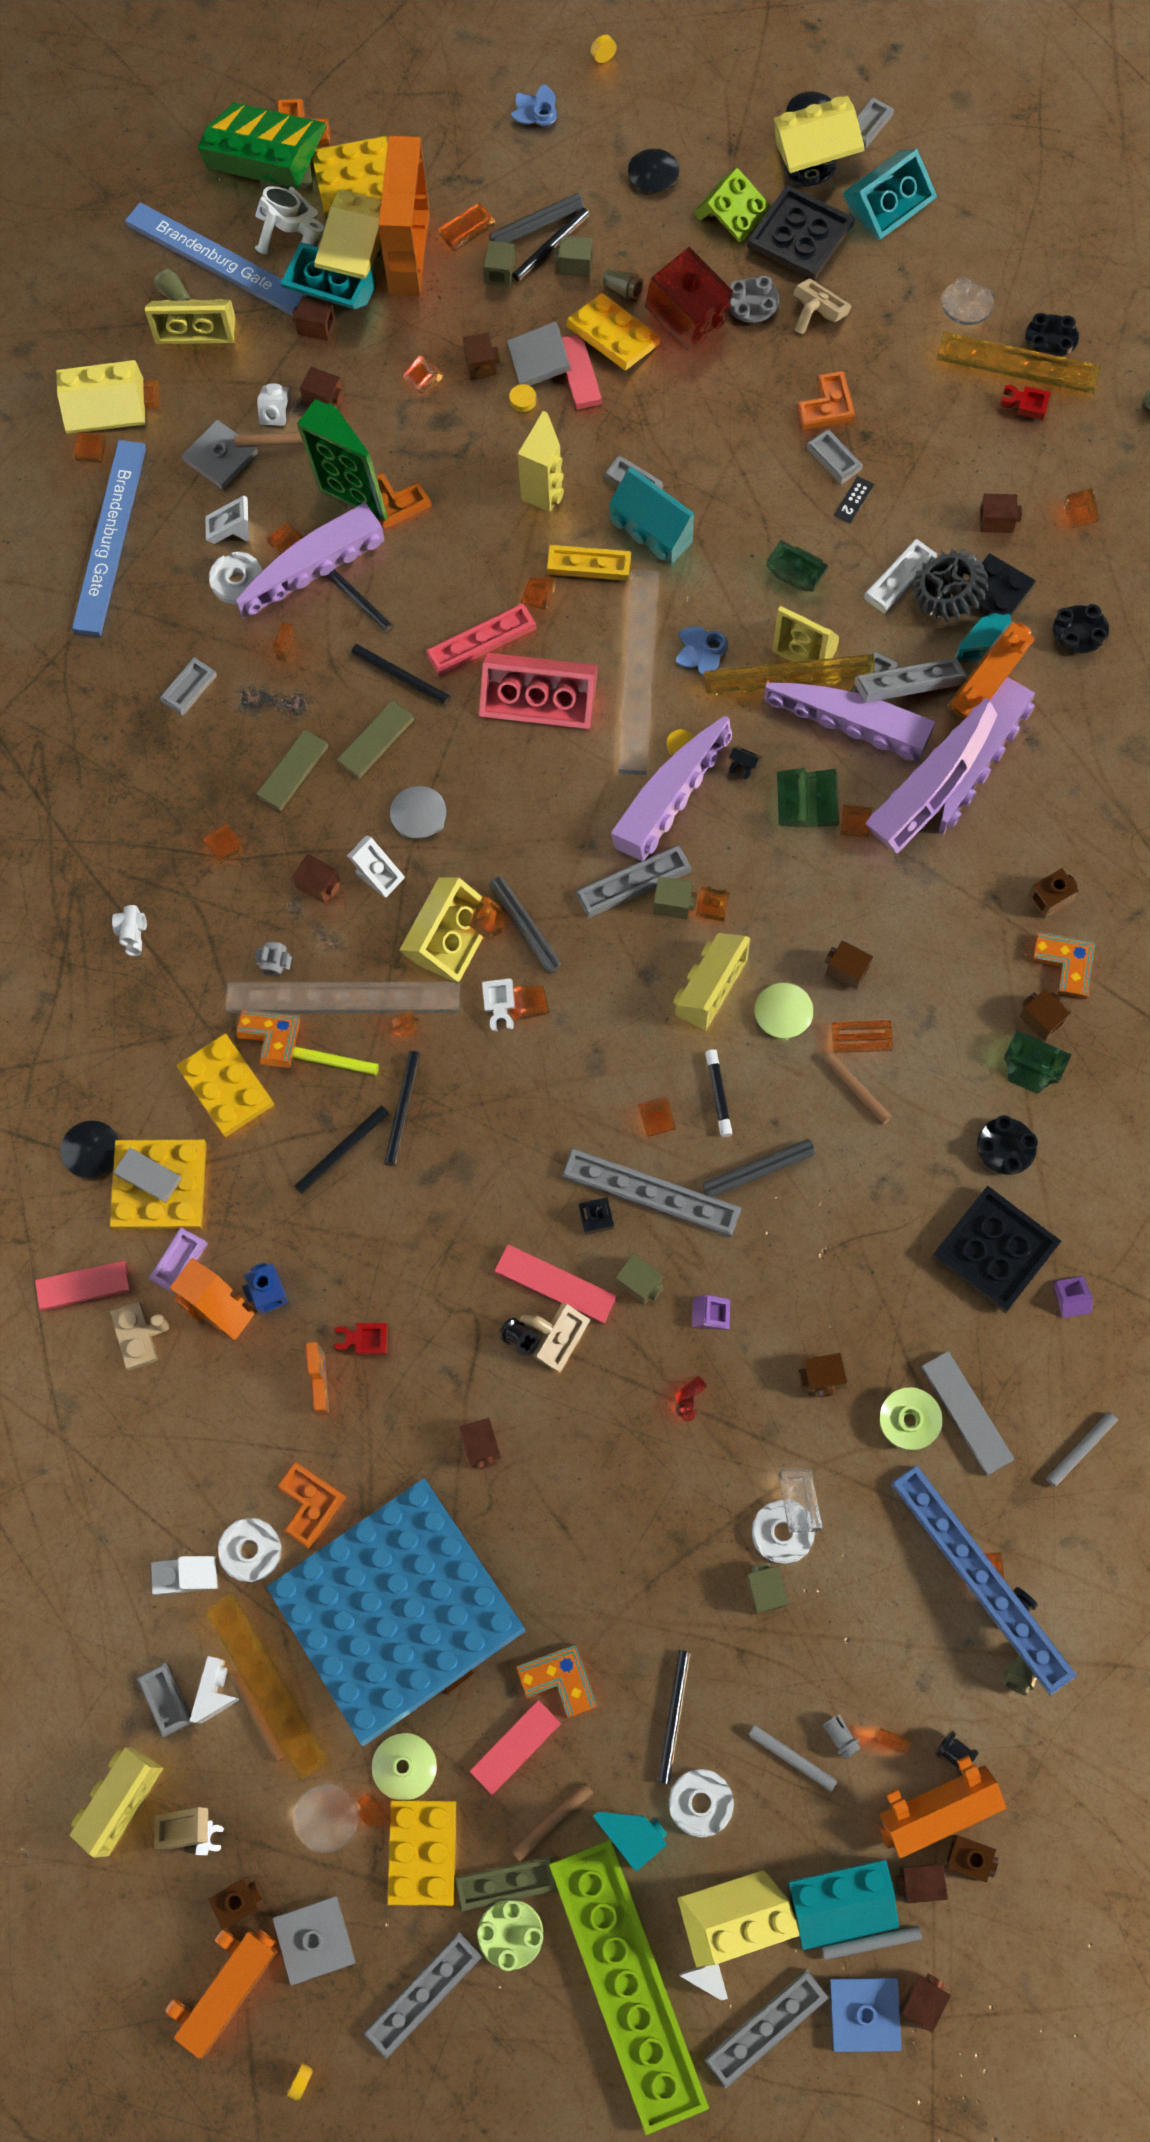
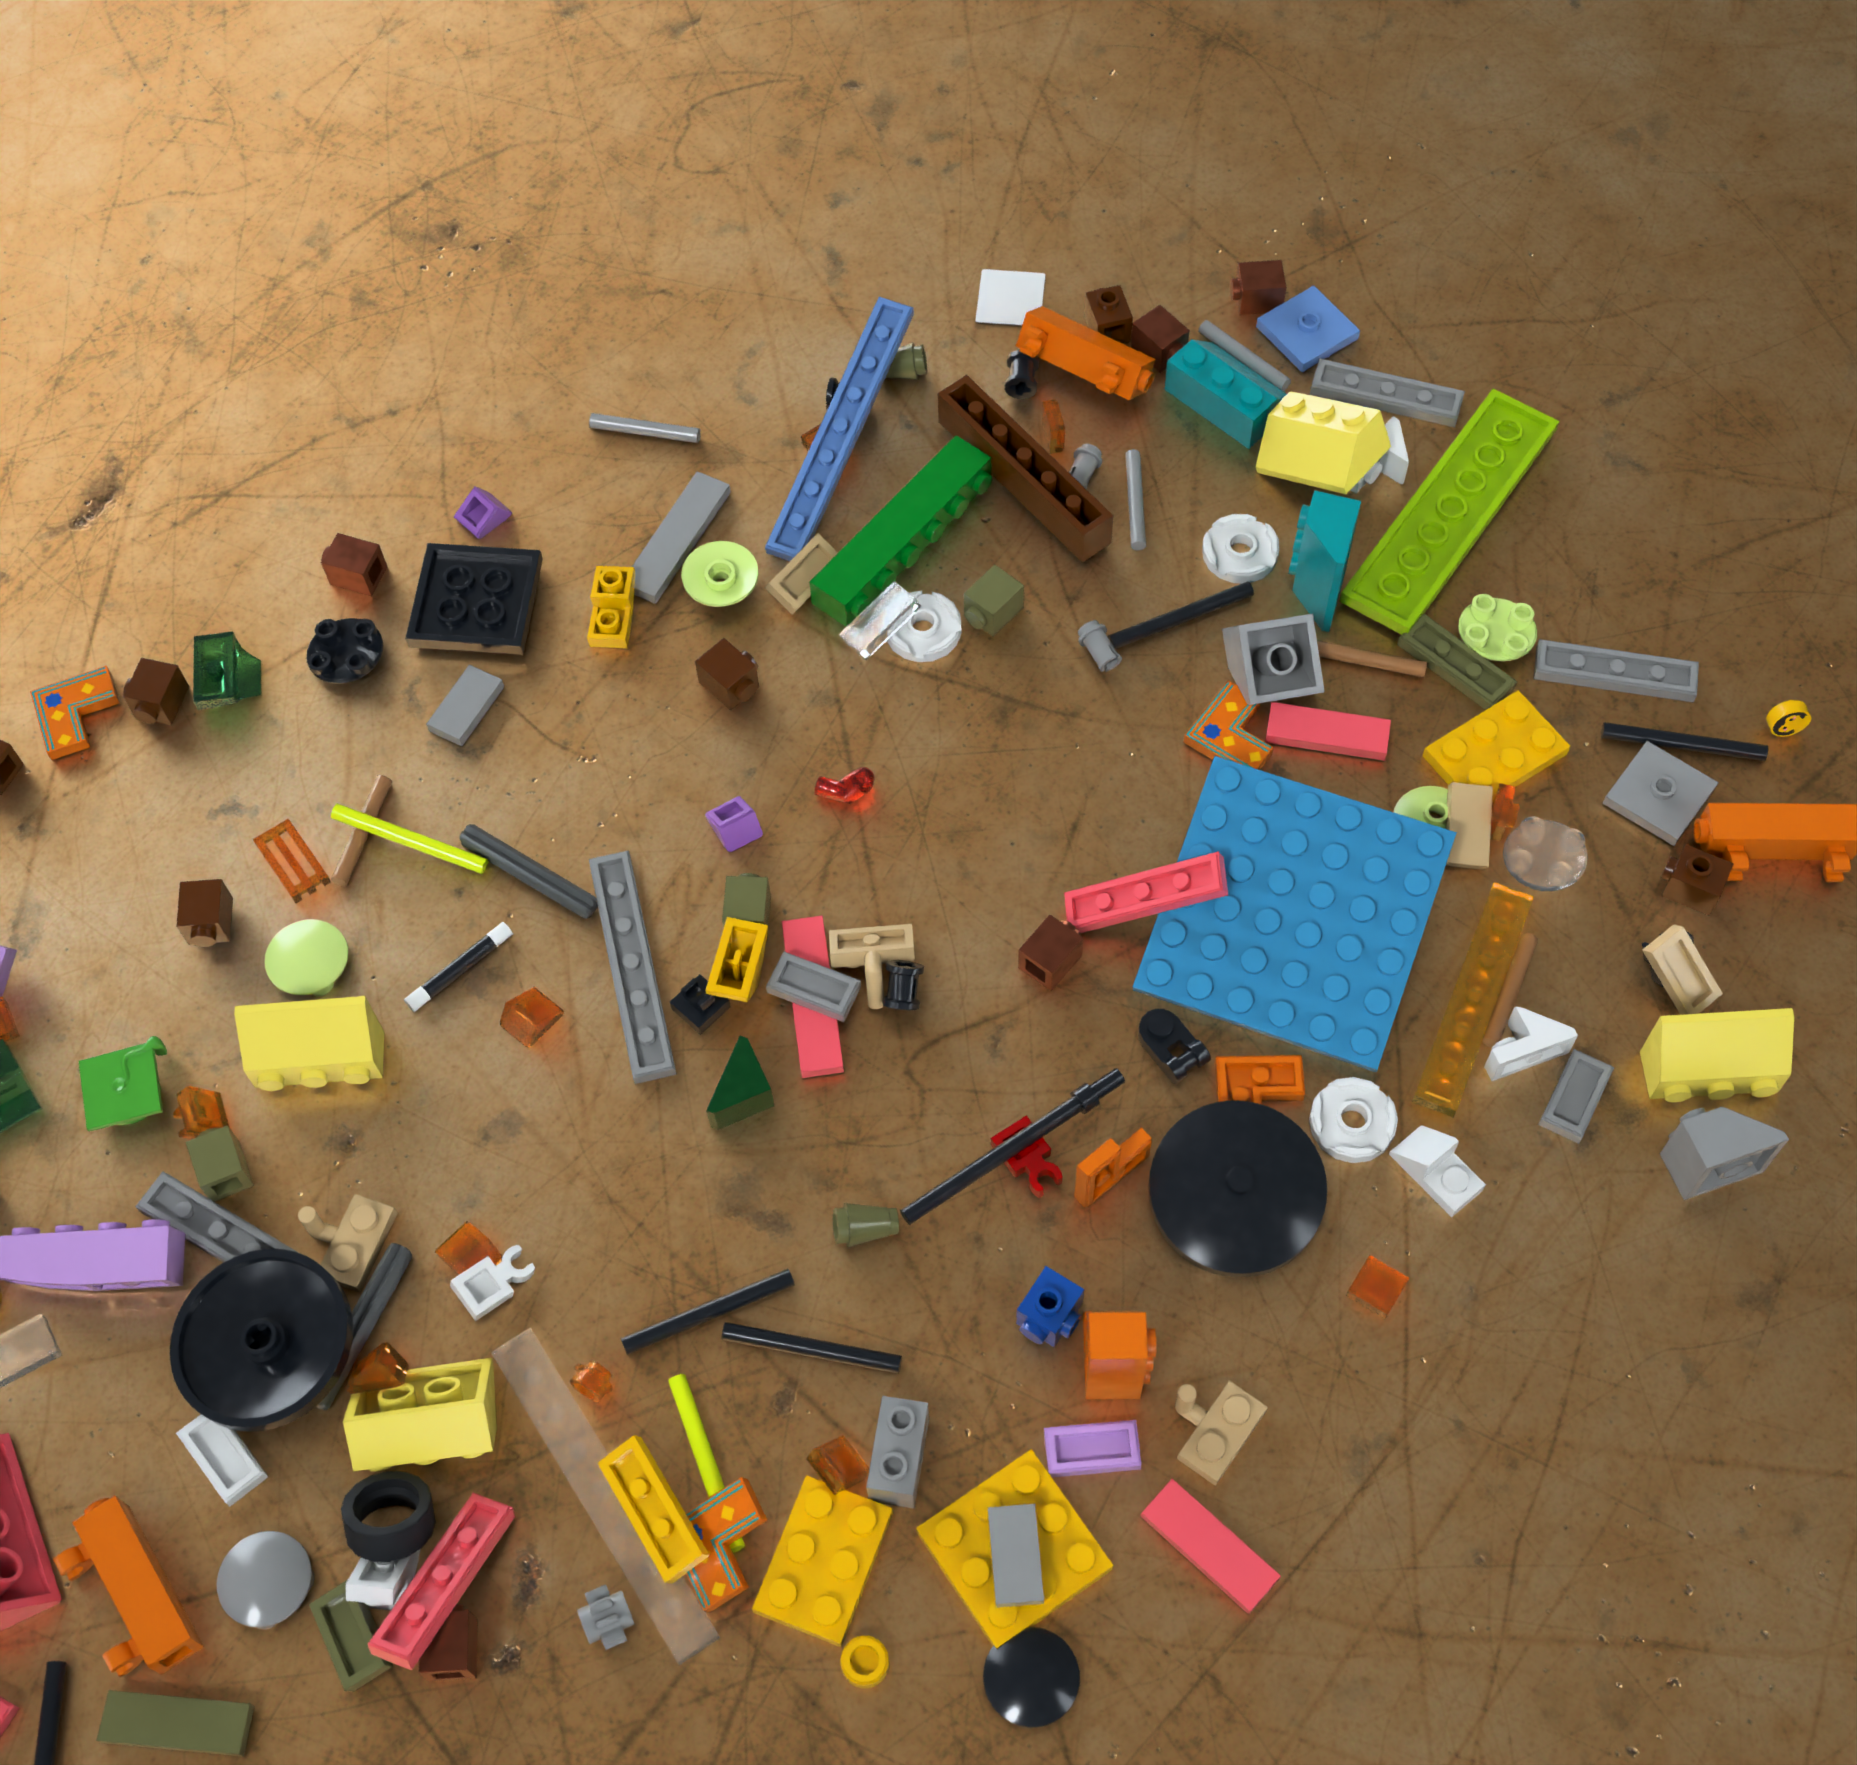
camera: 125 degrees left, 10 degrees down
none -> orange brick [53,1495,204,1677]
none -> bright green hat [79,1036,167,1132]
none -> black dish [170,1249,353,1432]
none -> white tile [176,1414,269,1506]
none -> tan plate [298,1194,398,1293]
none -> olive tile [309,1580,393,1692]
none -> copper brick [321,533,388,597]
none -> neon yellow bar [331,804,488,874]
none -> black tyre [341,1471,436,1562]
none -> coral tile [367,1493,515,1671]
none -> light grey tile [426,665,505,746]
none -> yellow slope [587,566,635,648]
none -> yellow plate [597,1435,710,1584]
none -> yellow slope [706,917,768,1002]
none -> dark green slope [706,1036,775,1130]
none -> tan tile [765,533,838,615]
none -> light grey tile [766,951,861,1022]
none -> clear orange tile [806,1435,870,1495]
none -> green brick [809,435,993,627]
none -> olive cone [833,1203,899,1247]
none -> yellow tile [840,1636,889,1688]
none -> light grey brick [866,1396,929,1509]
none -> black bar [900,1068,1125,1225]
none -> reddish brown brick [938,375,1114,563]
none -> white sticker [975,269,1045,325]
none -> coral tile [1064,852,1228,934]
none -> light grey pin [1078,620,1122,672]
none -> black plate [1138,1009,1211,1084]
none -> black dish [1148,1101,1327,1277]
none -> light grey slope [1222,613,1325,705]
none -> clear orange tile [1346,1255,1409,1320]
none -> tan tile [1446,782,1493,870]
none -> black bar [1601,722,1768,761]
none -> light grey slope [1660,1107,1789,1200]

